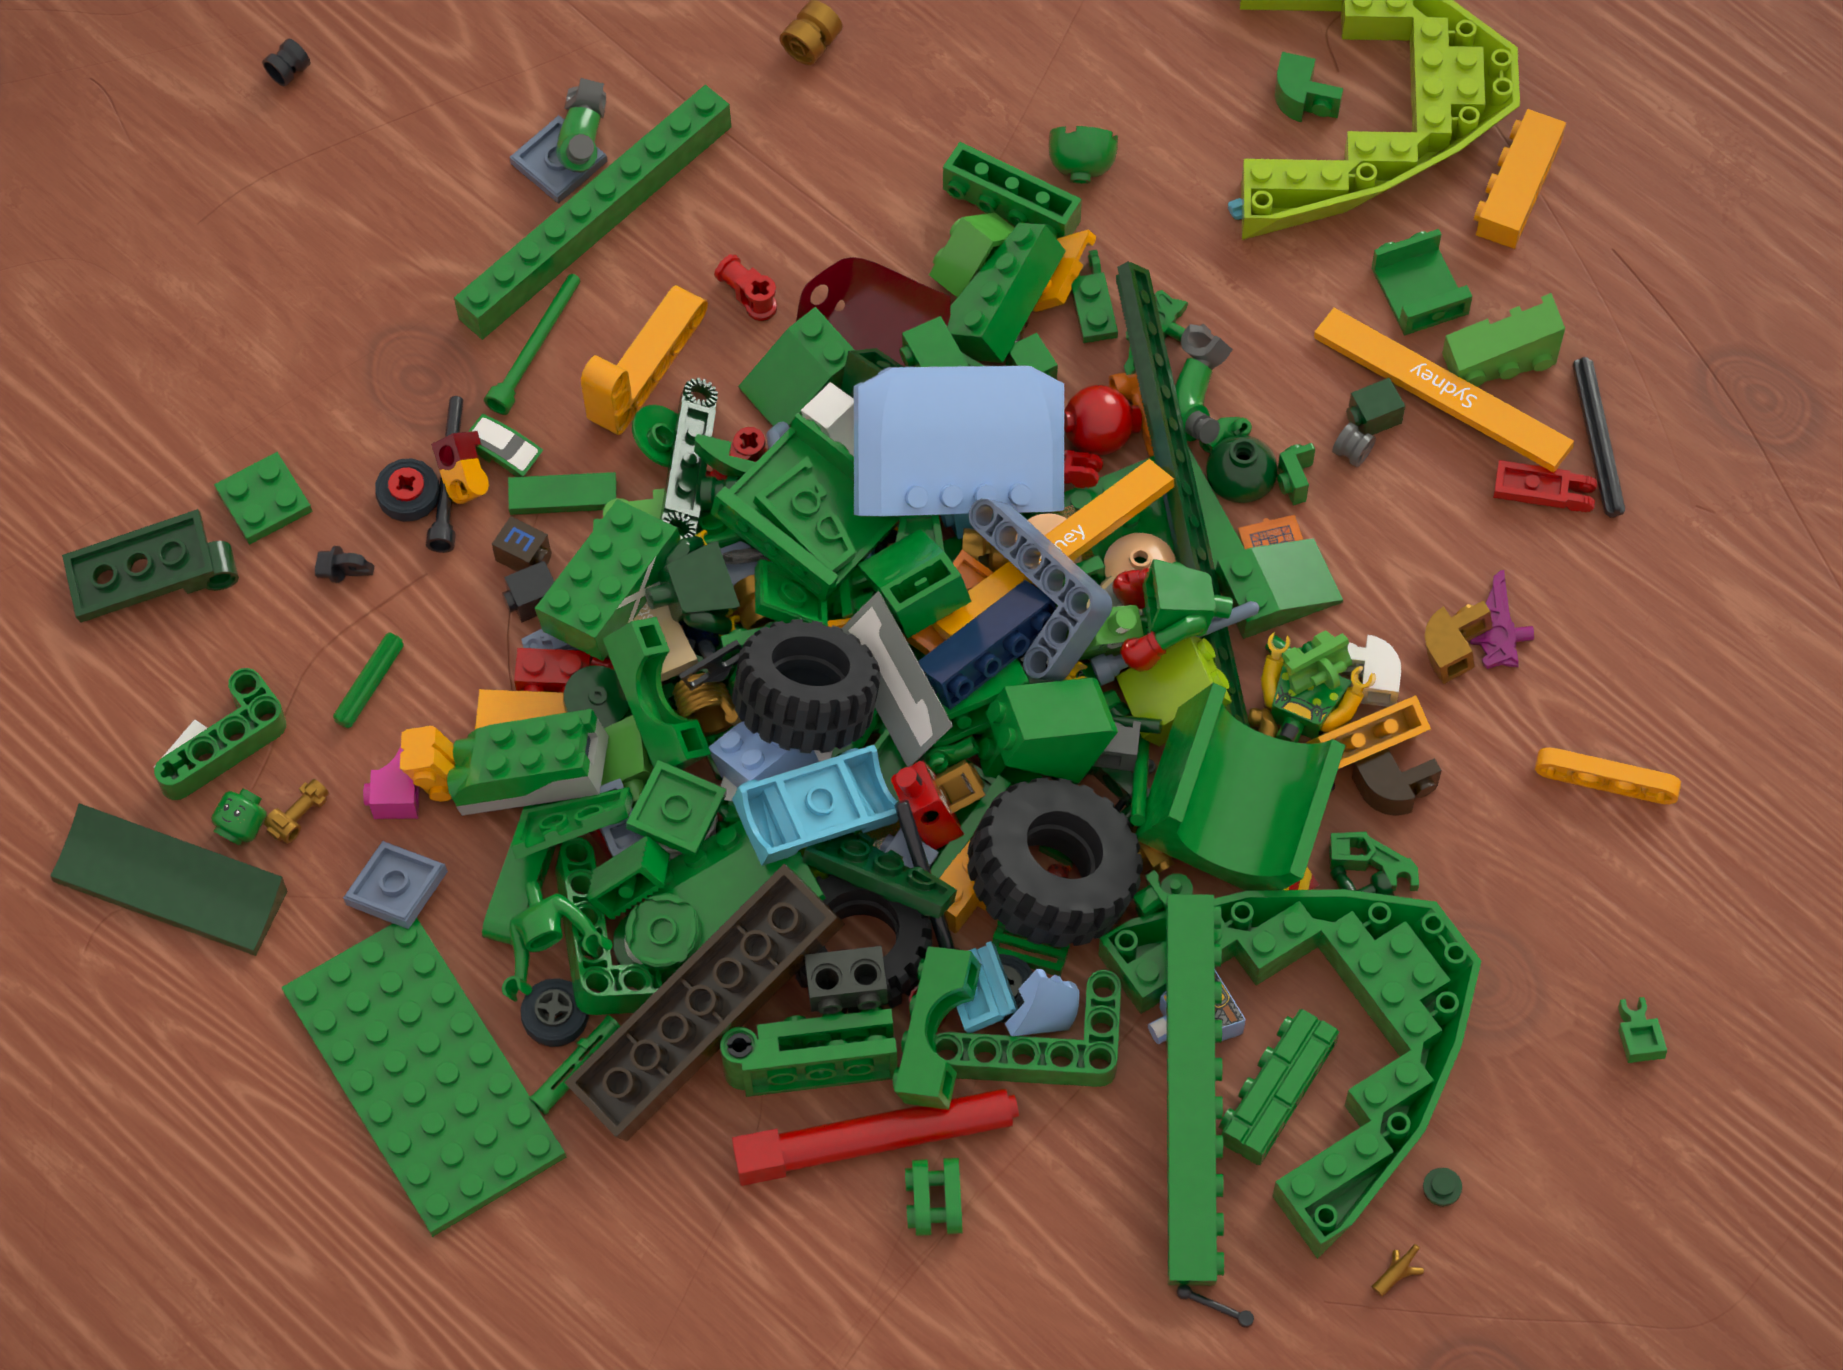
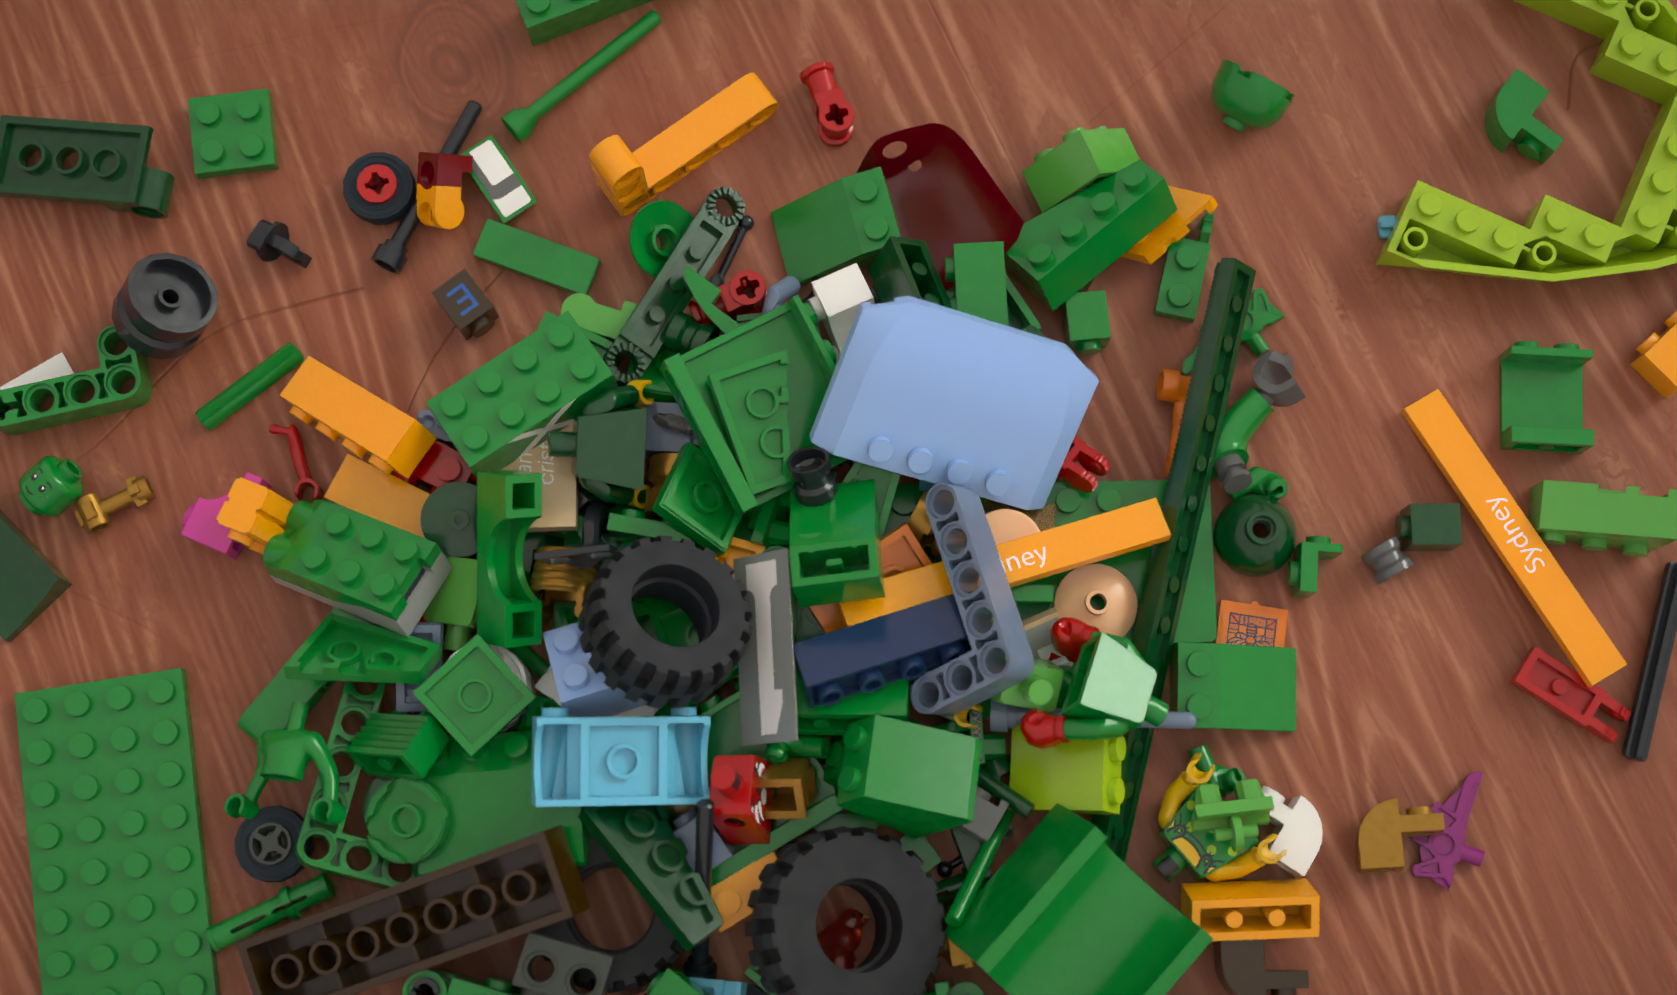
camera: 20 degrees right, 15 degrees up
sand blue tile [343,841,448,929] -> none
black brick [502,561,555,623] -> none
green brick [943,142,1082,239] -> none
red brick [1064,385,1142,456] -> none
pearl gold arm [1248,707,1278,738] -> none
none -> black wheel [111,253,218,360]
none -> red piece [269,424,323,501]
none -> light orange brick [280,356,437,479]
none -> black hinge [709,215,754,287]
none -> black wheel [787,447,837,506]

